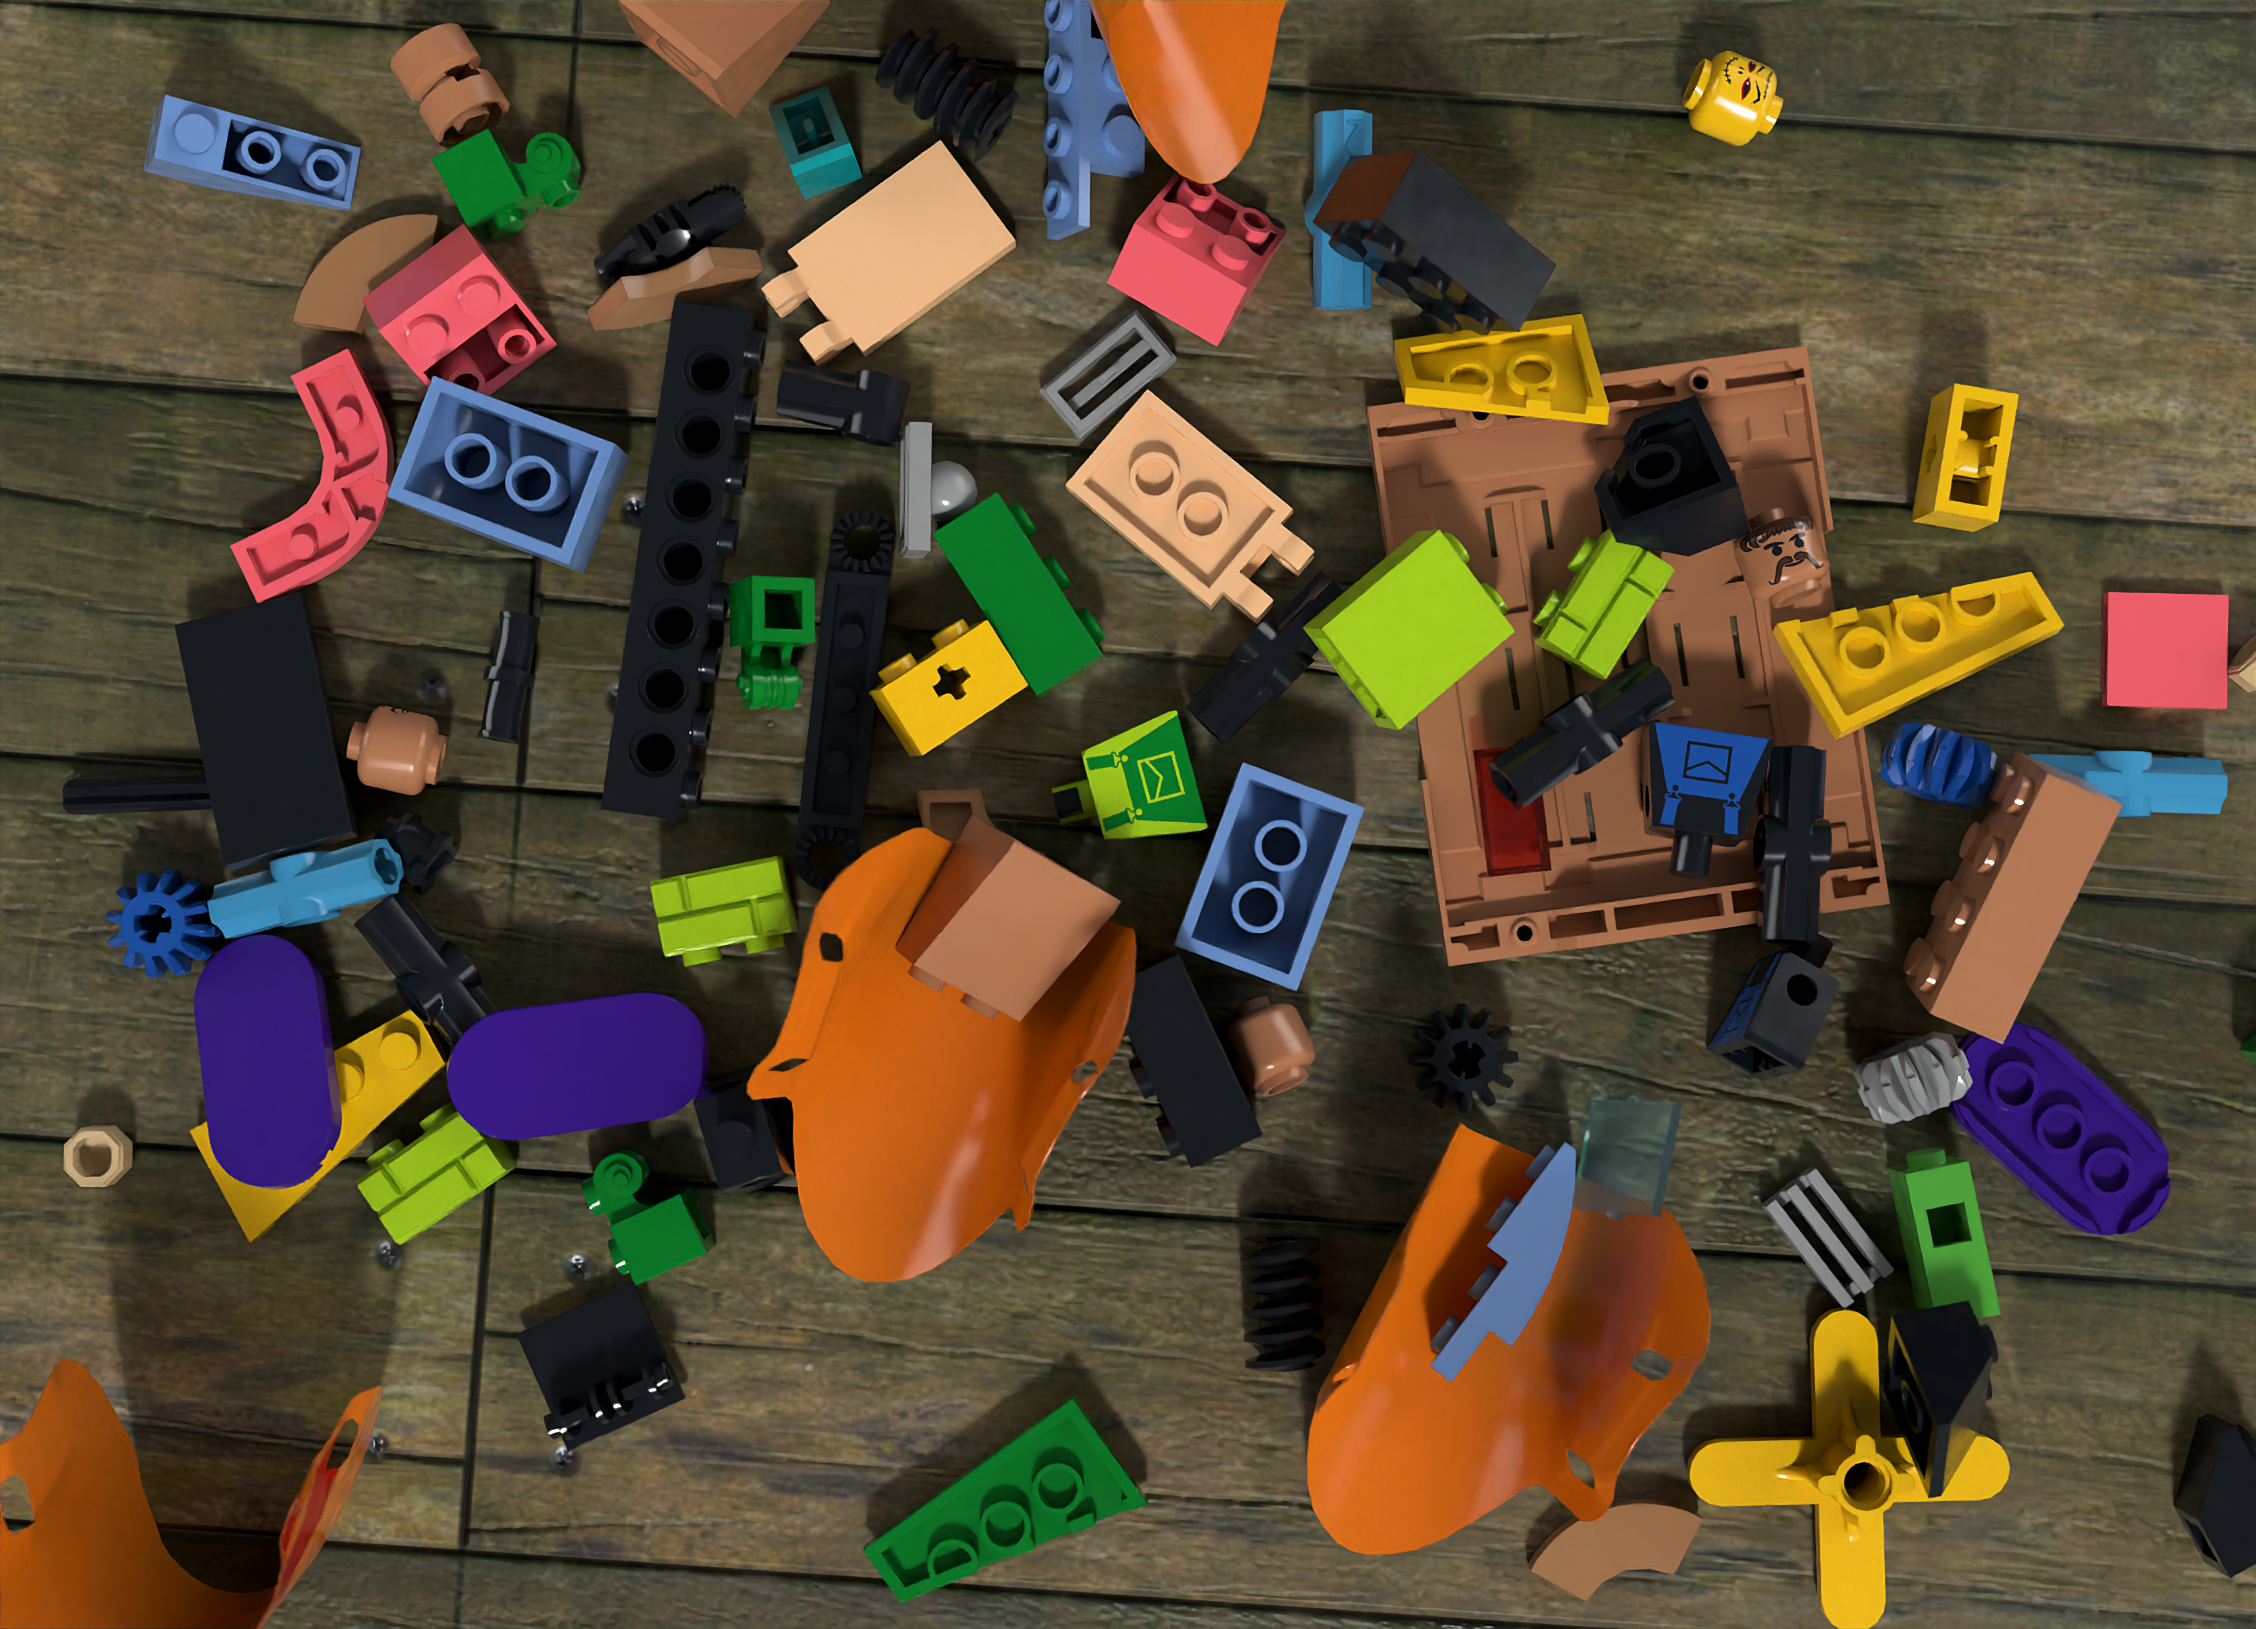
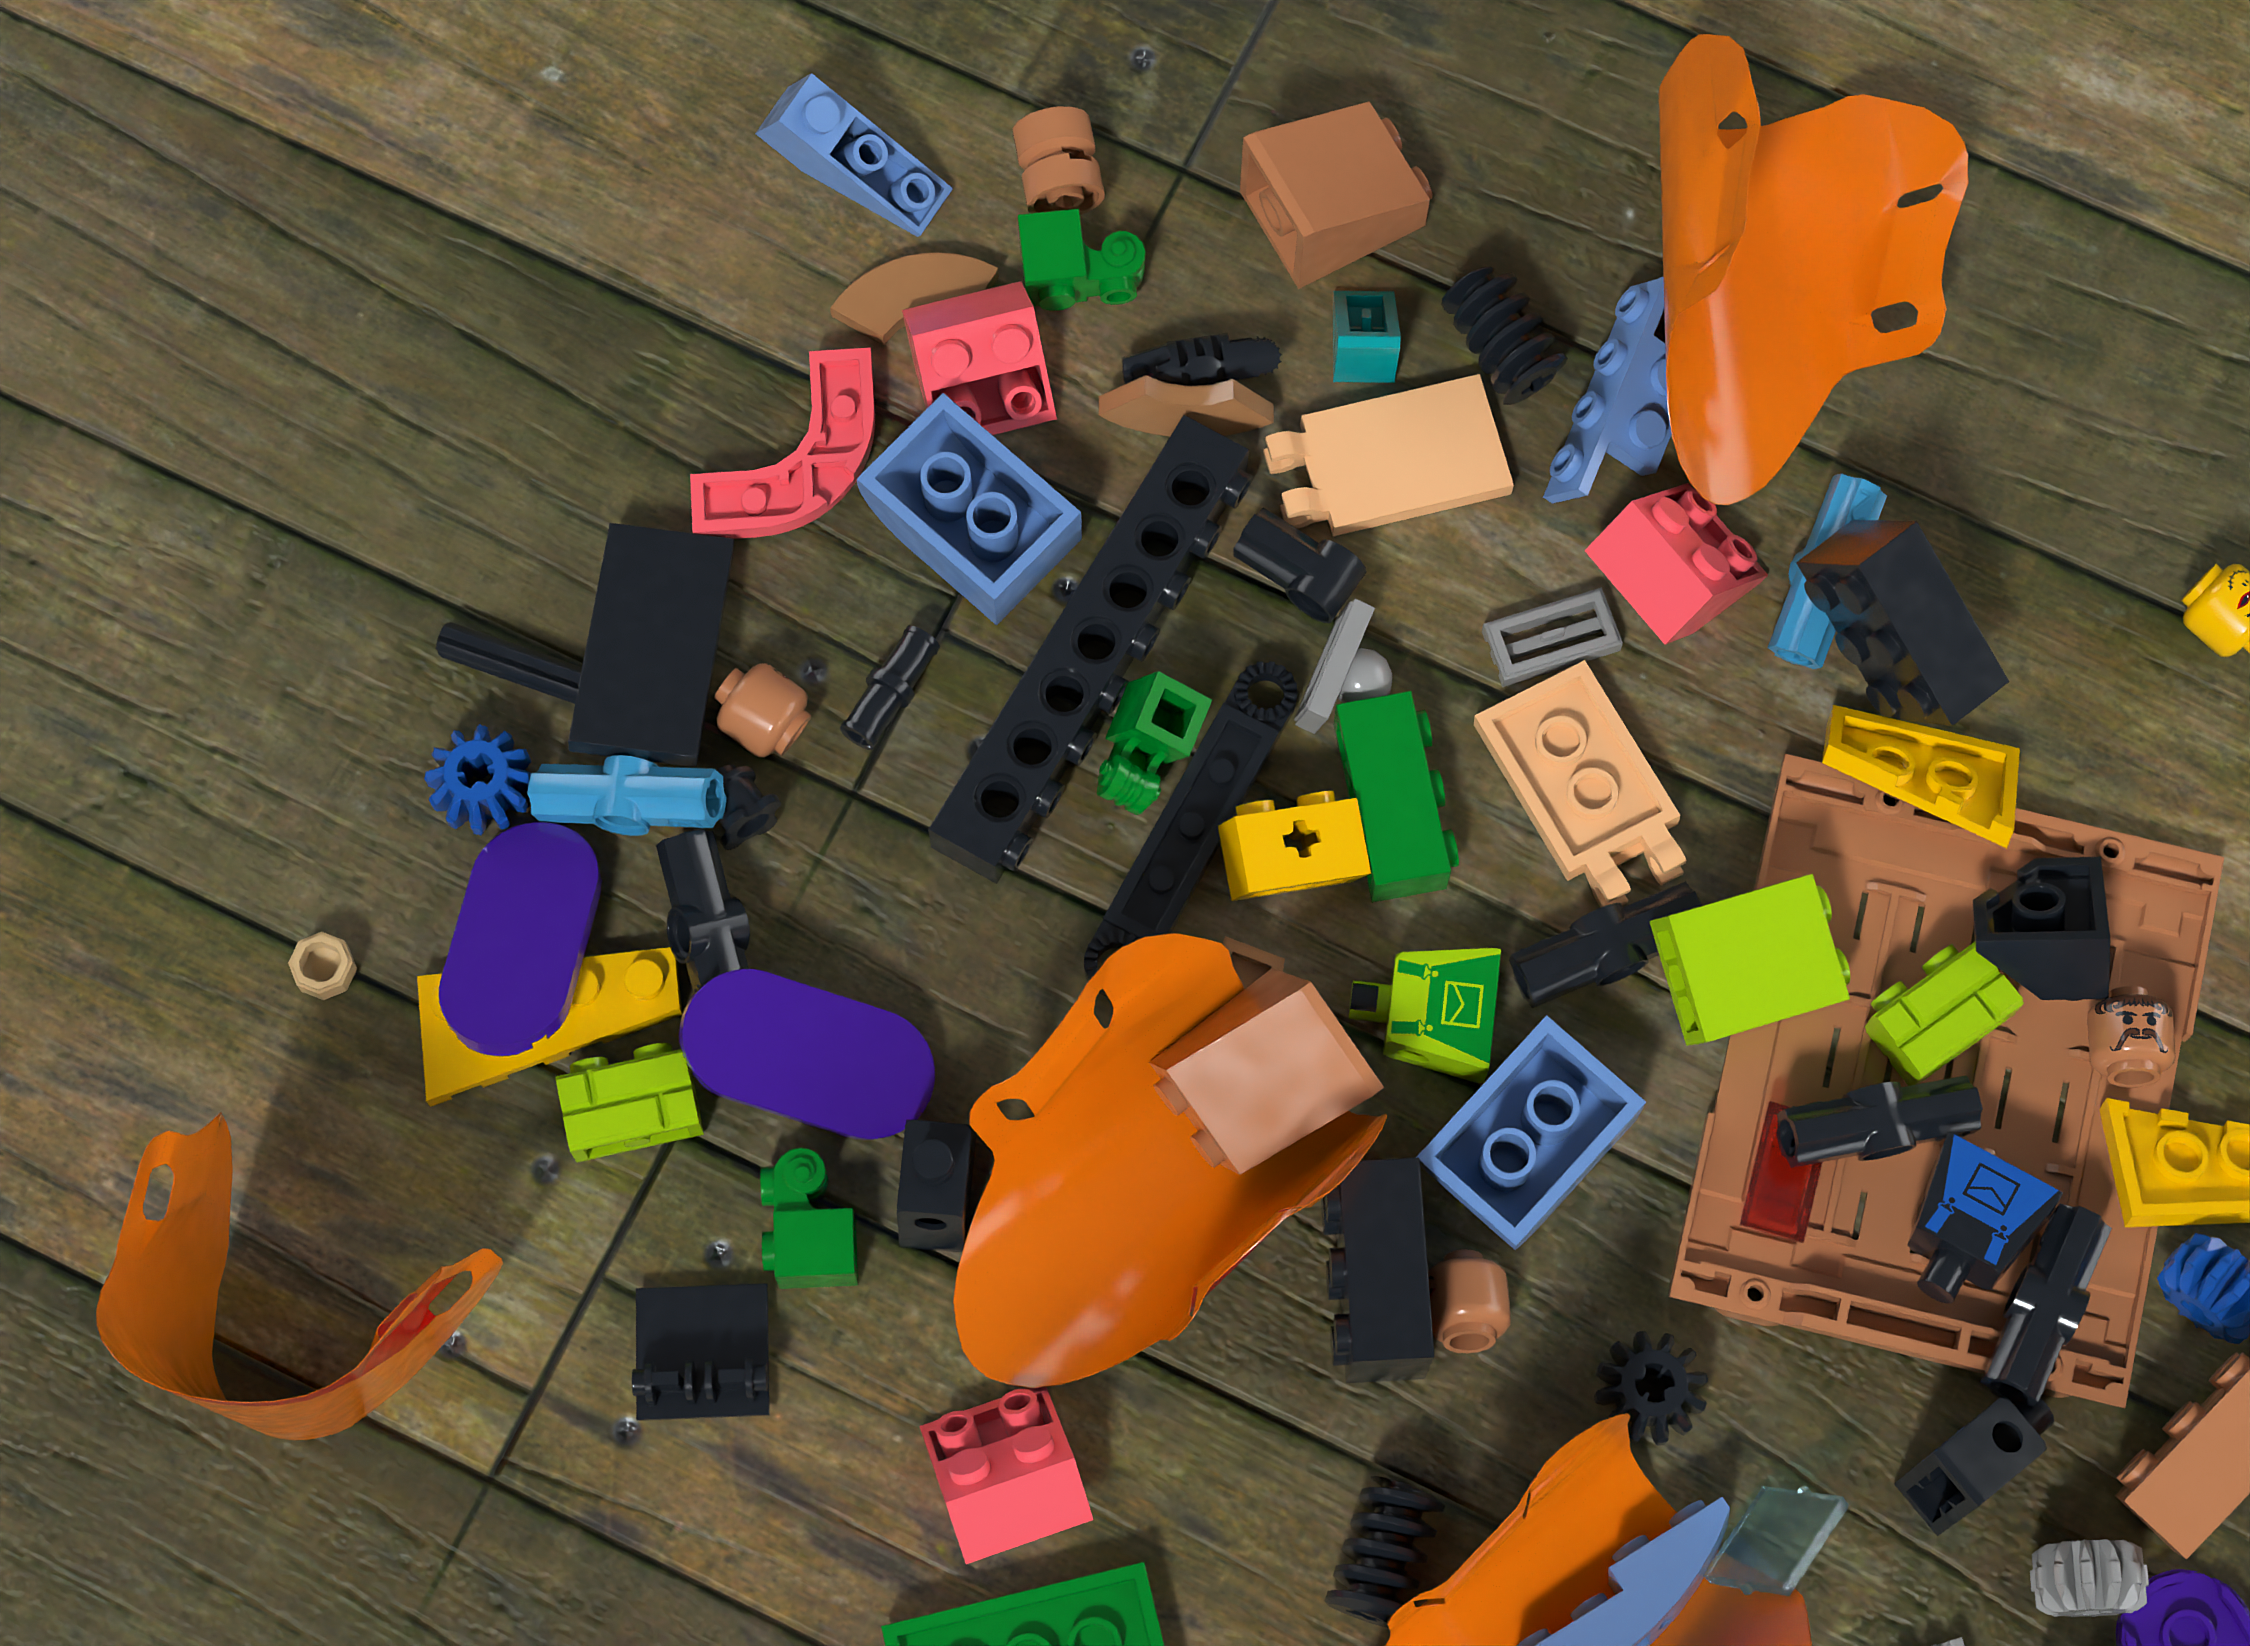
camera: 25 degrees right, 15 degrees down
lime brick [650,856,798,967] -> none
none -> coral slope [919,1387,1093,1564]

